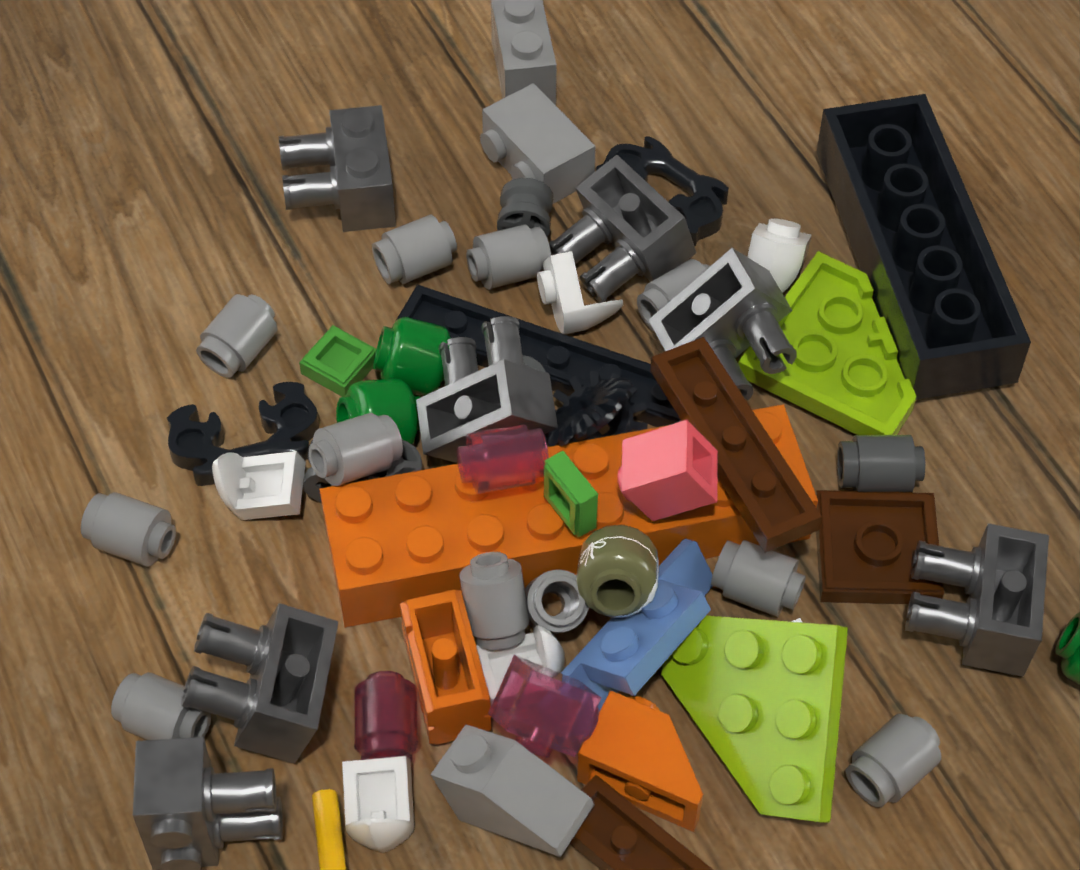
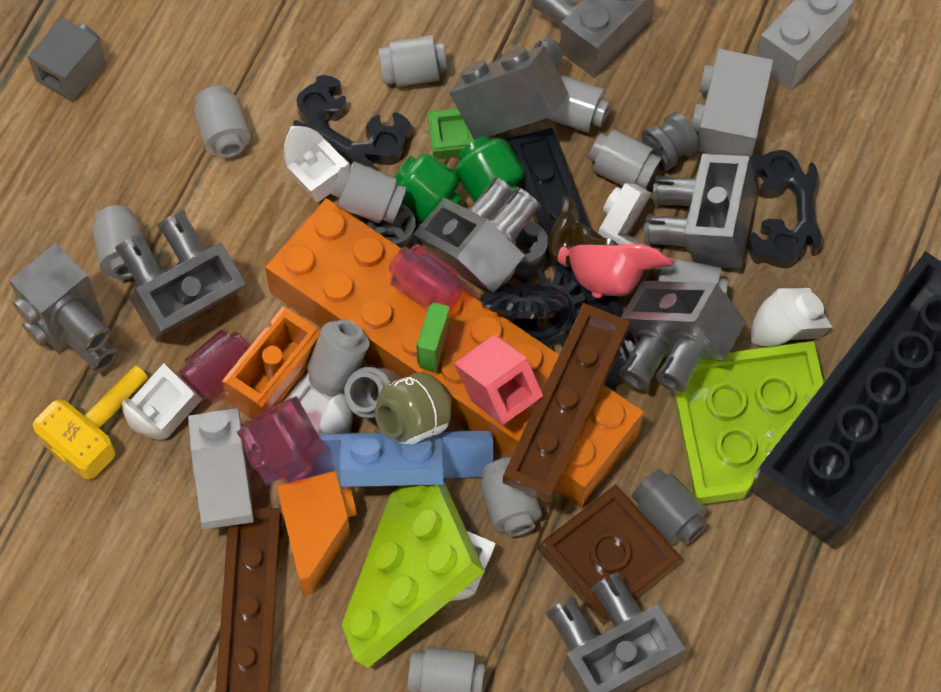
camera: 50 degrees right, 10 degrees up
none -> flat silver brick [450,38,568,140]
none -> coral hair [548,195,674,298]

